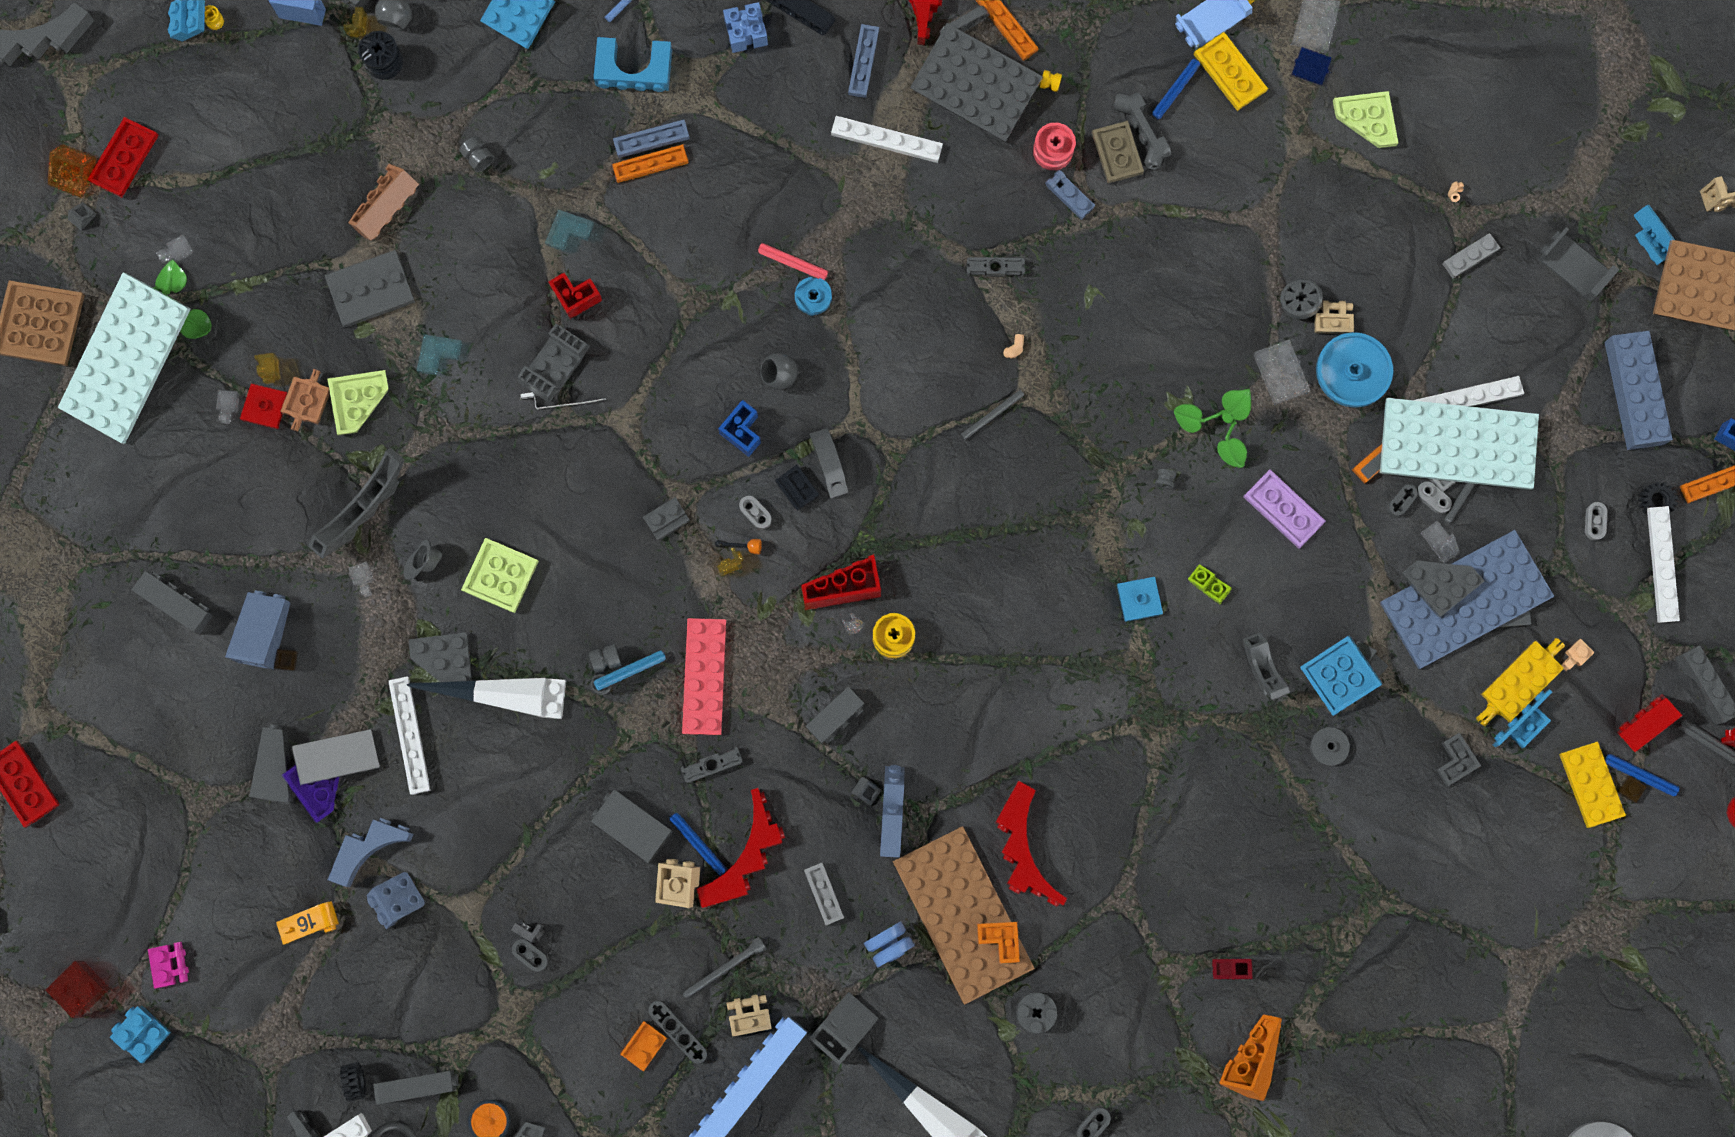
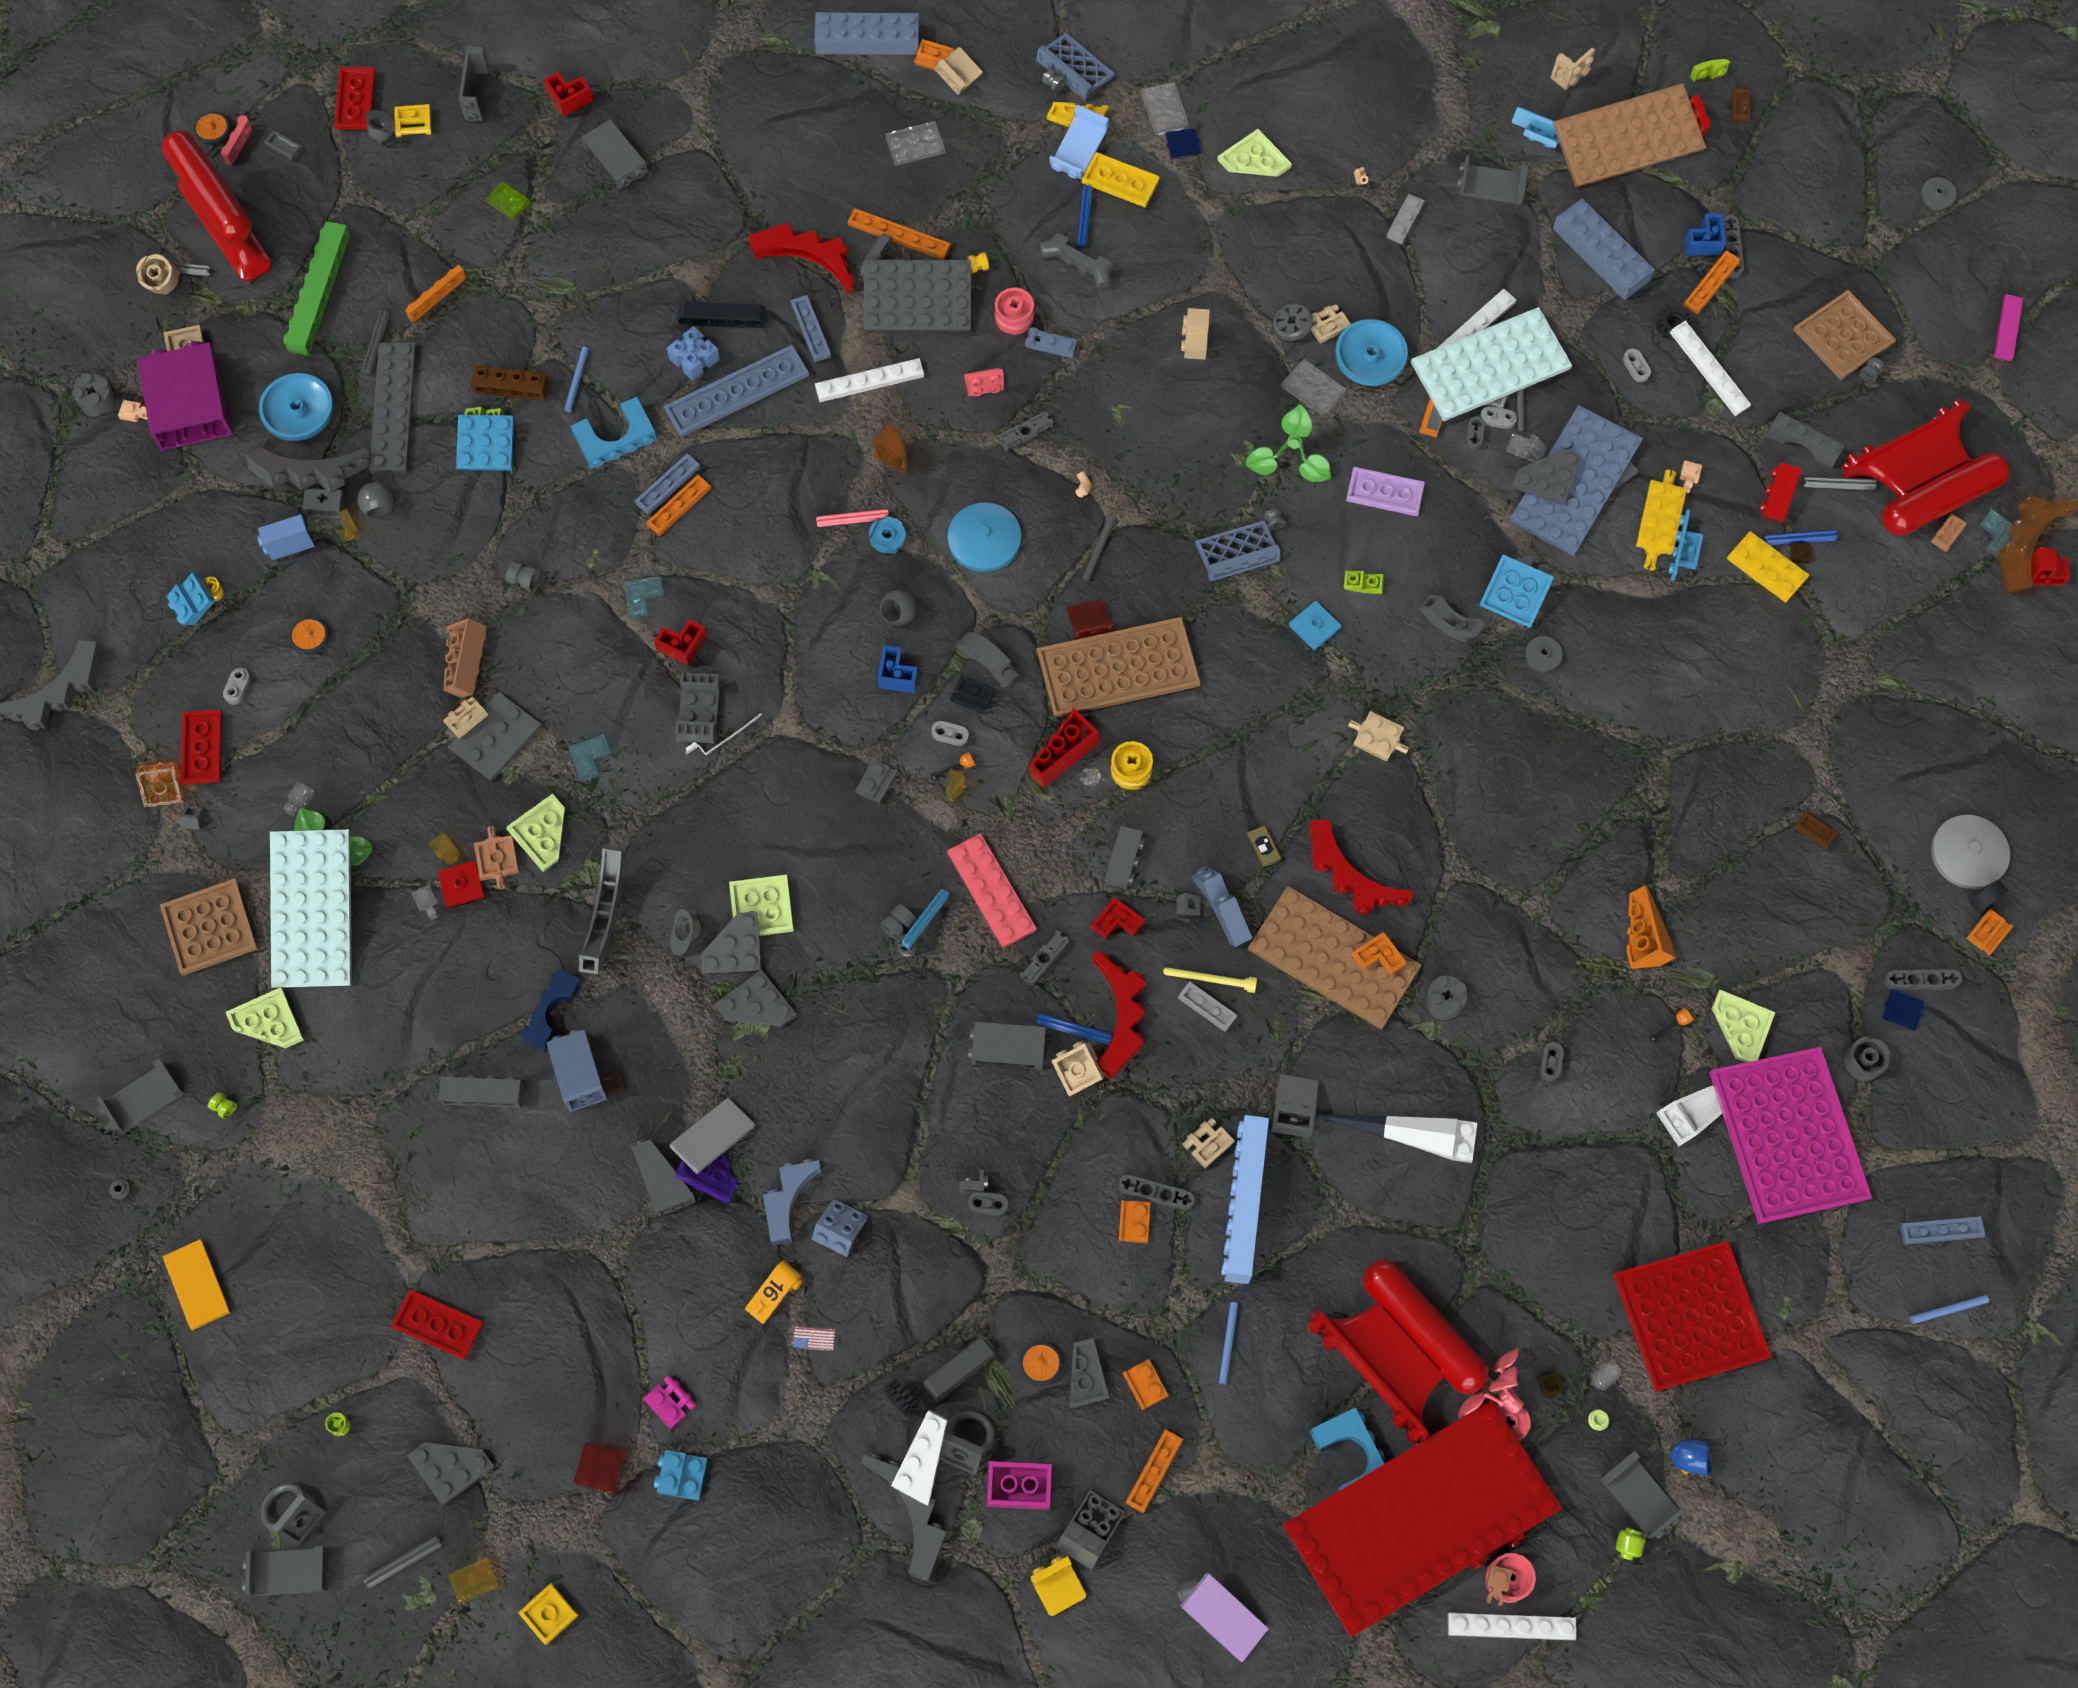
camera: 30 degrees left, 10 degrees down
clear plate [348,561,374,597] -> none
black wheel [358,31,403,80] -> none
white plate [389,676,431,795] -> none
white plate [407,678,566,719] -> none
dark grey piece [683,936,767,998] -> none
medium blue wheel [864,921,915,968] -> none
dark tan plate [1092,121,1144,183] -> none
dark red brick [1212,959,1253,979] -> none
dark grey plate [1436,733,1481,786] -> none
none -> light grey plate [223,668,251,705]
none -> yellowish green plate [226,987,304,1049]
none -> orange wheel [289,617,329,654]
none -> tan plate [443,697,489,739]
none -> dark blue arch [522,970,583,1053]
none -> sand blue plate [664,345,809,438]
none -> dark grey plate [701,912,761,974]
none -> clear tile [792,1326,835,1351]
none -> clear orange slope [873,425,908,475]
none -> dark azure dish [948,503,1021,572]
none -> coral bracket [964,368,1004,396]
none -> medium nougat plate [1037,617,1200,718]
none -> clear red bracket [1067,599,1112,640]
none -> red plate [1090,897,1145,939]
none -> light yellow piece [1163,968,1257,993]
none -> tan brick [1181,308,1210,360]
none -> sand blue fence [1195,520,1280,582]
none -> tile [1247,826,1281,868]
none -> tan plate [1348,711,1409,761]
none -> reddish brown plate [1794,811,1838,849]

